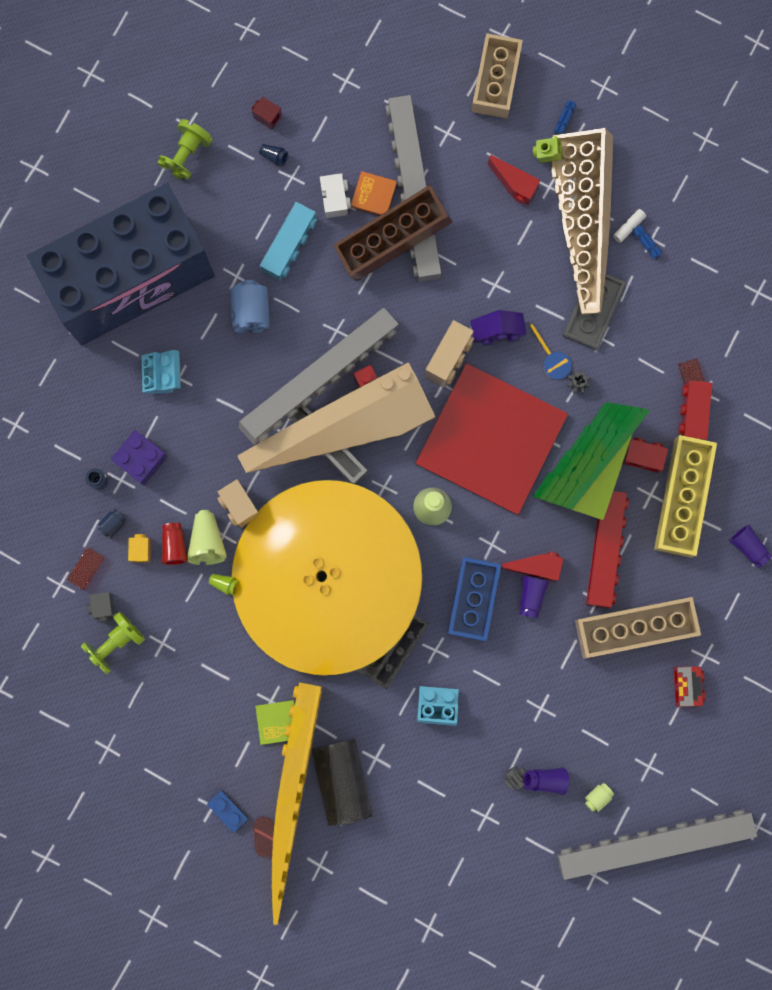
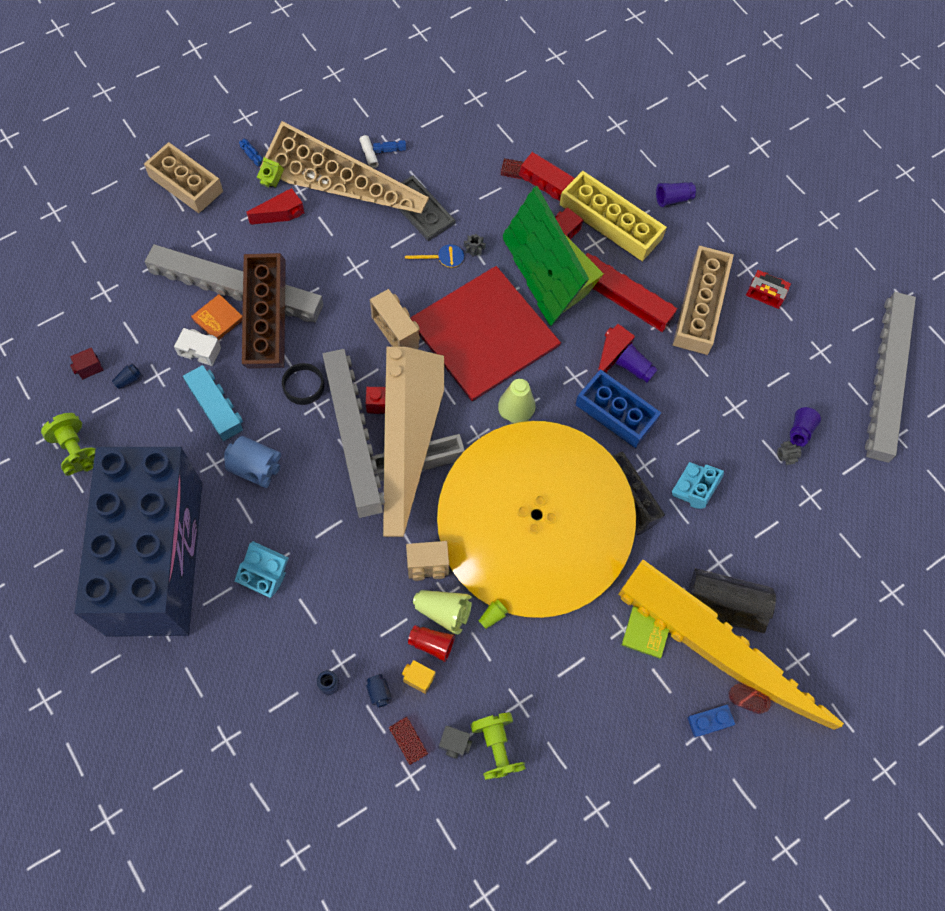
camera: 65 degrees left, 15 degrees down
dark purple brick [110,430,168,486] -> none
dark purple brick [470,310,527,346] -> none
yellowish green brick [585,783,614,812] -> none
none -> black tyre [282,363,324,405]

